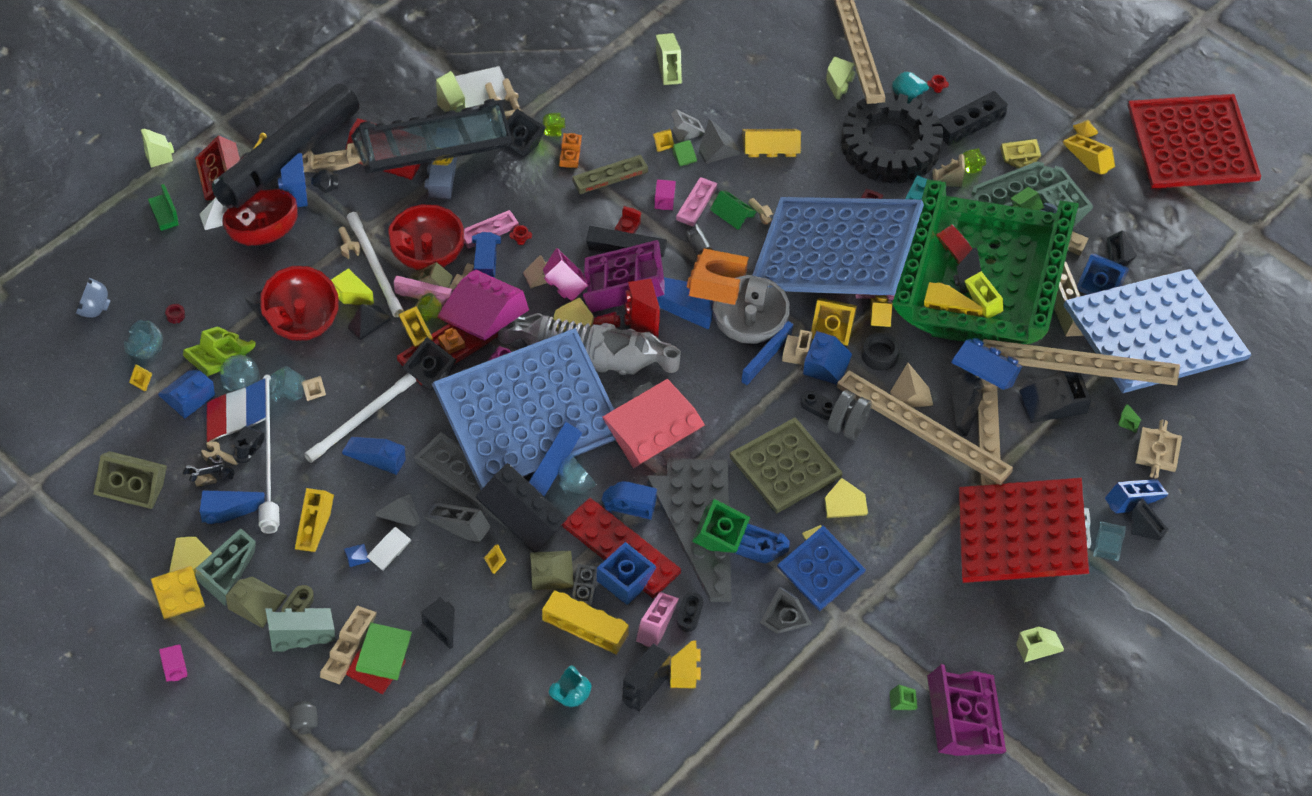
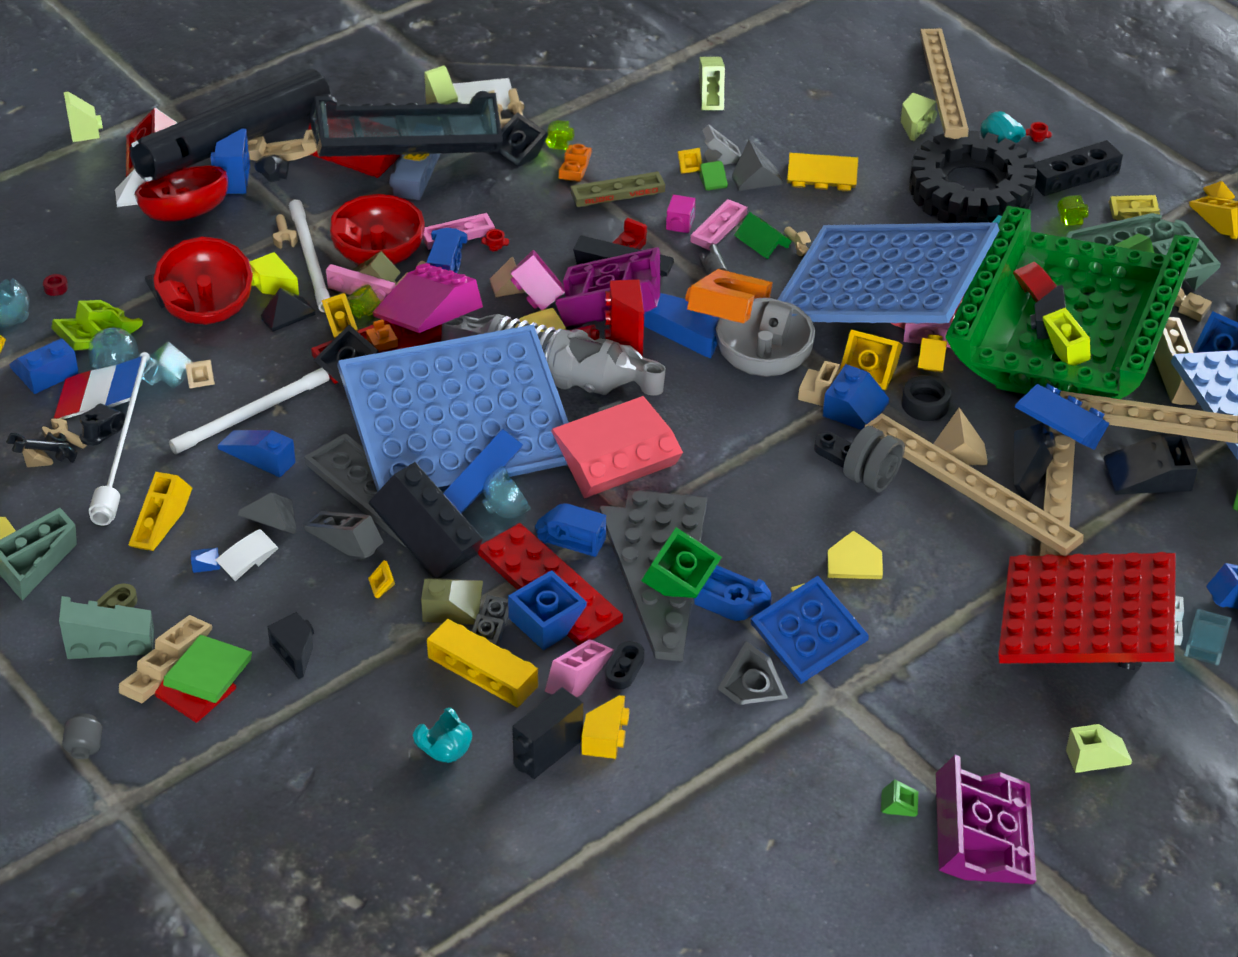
camera: 10 degrees right, 10 degrees down
green panel [148,184,179,231] -> none
blue slope [200,491,266,524] -> none
olive slope [226,577,287,628] -> none
olive plate [730,417,842,514] -> none
blue tile [741,321,794,385] -> none
yellow slope [924,282,983,317] -> none
tan slope [932,154,965,187] -> none

